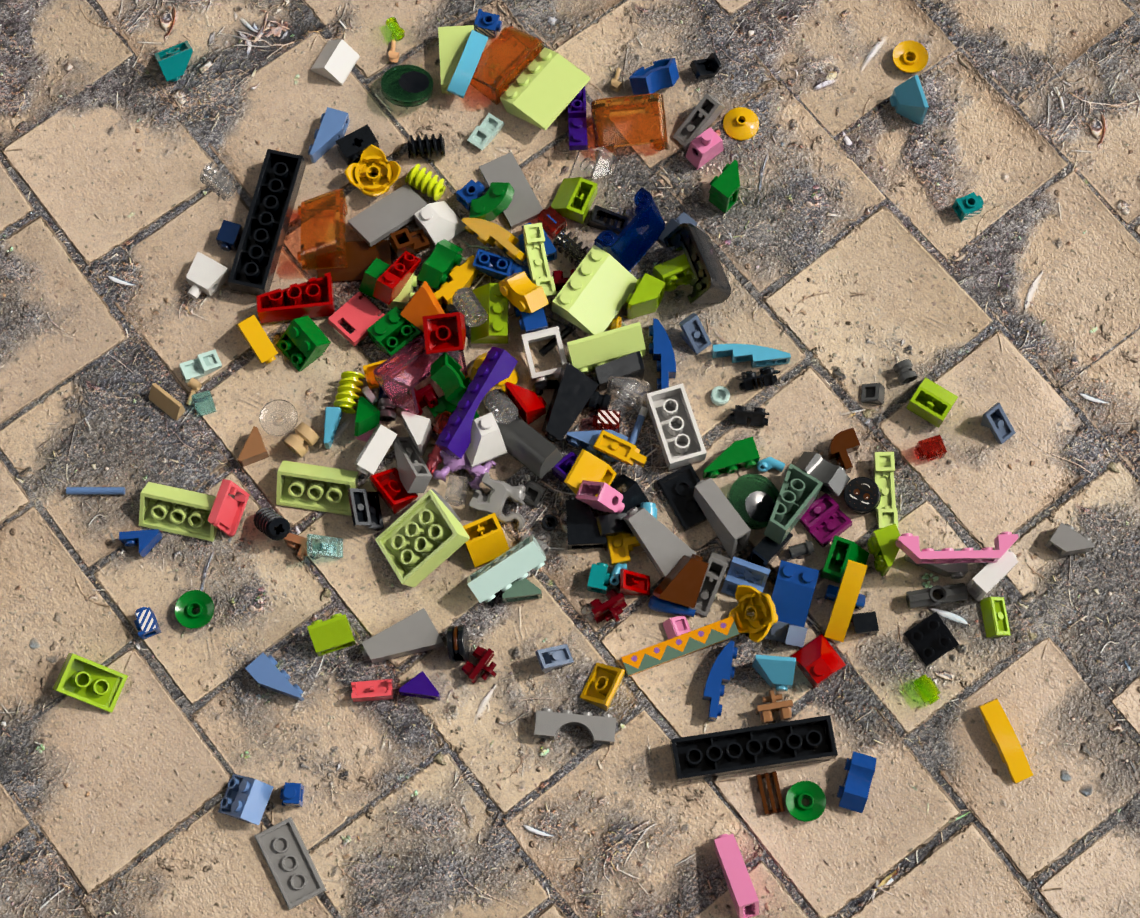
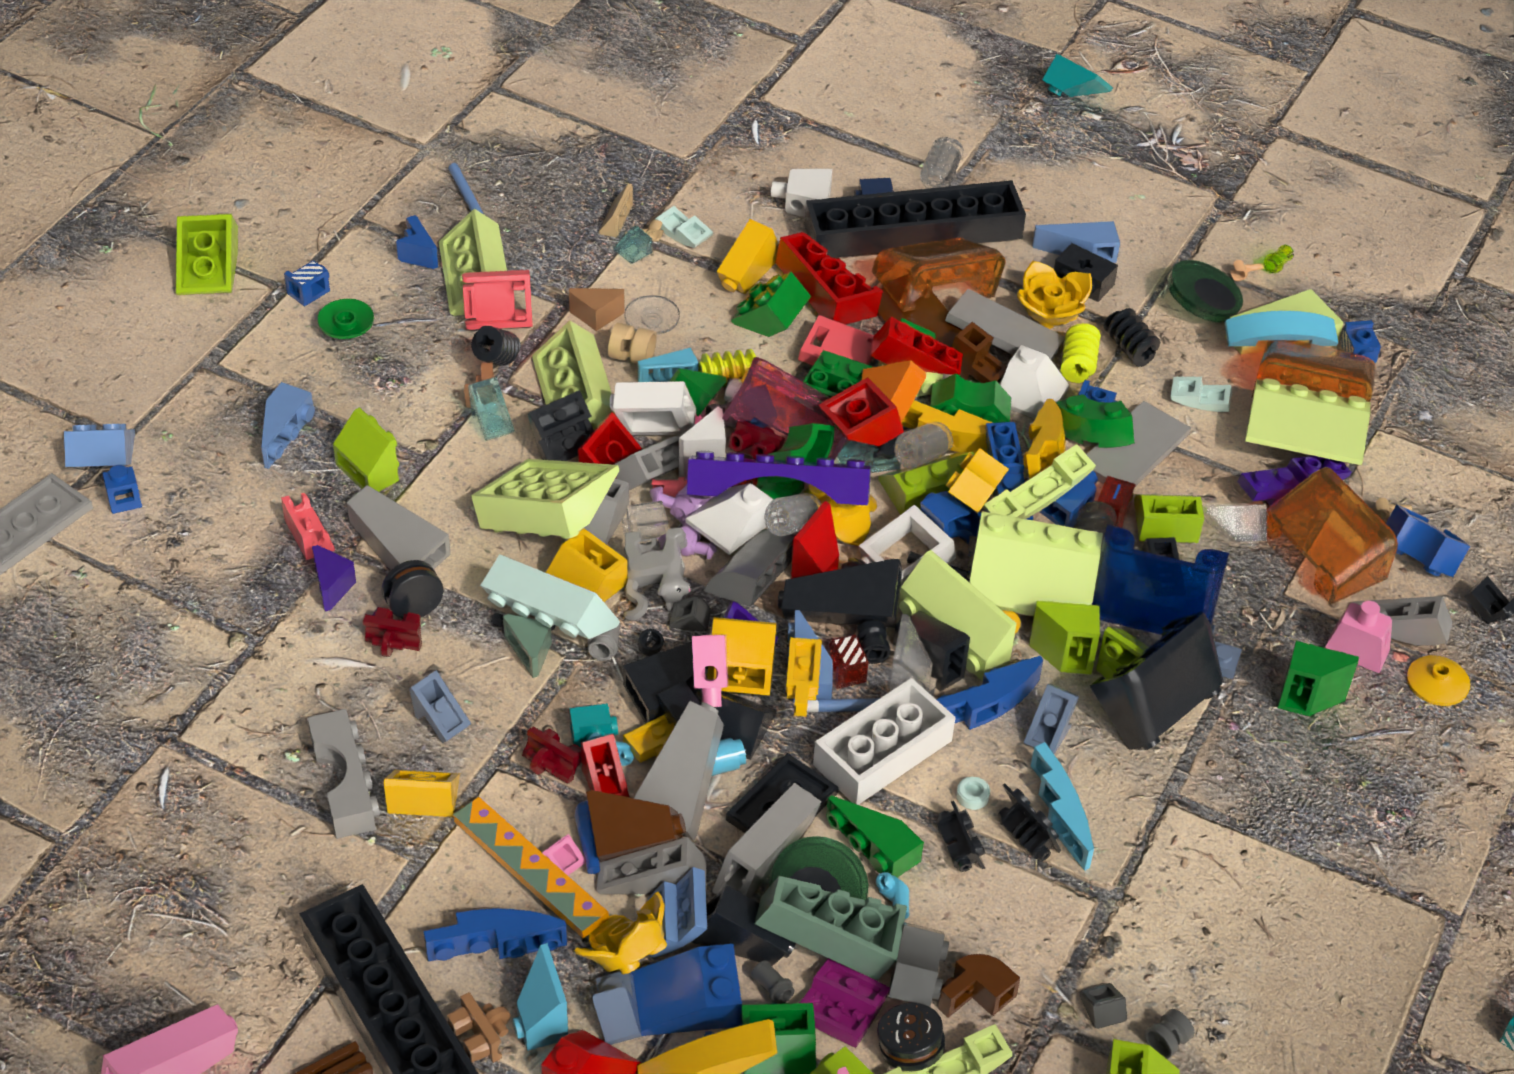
camera: 65 degrees right, 25 degrees down
white slope [311,39,360,85] -> none

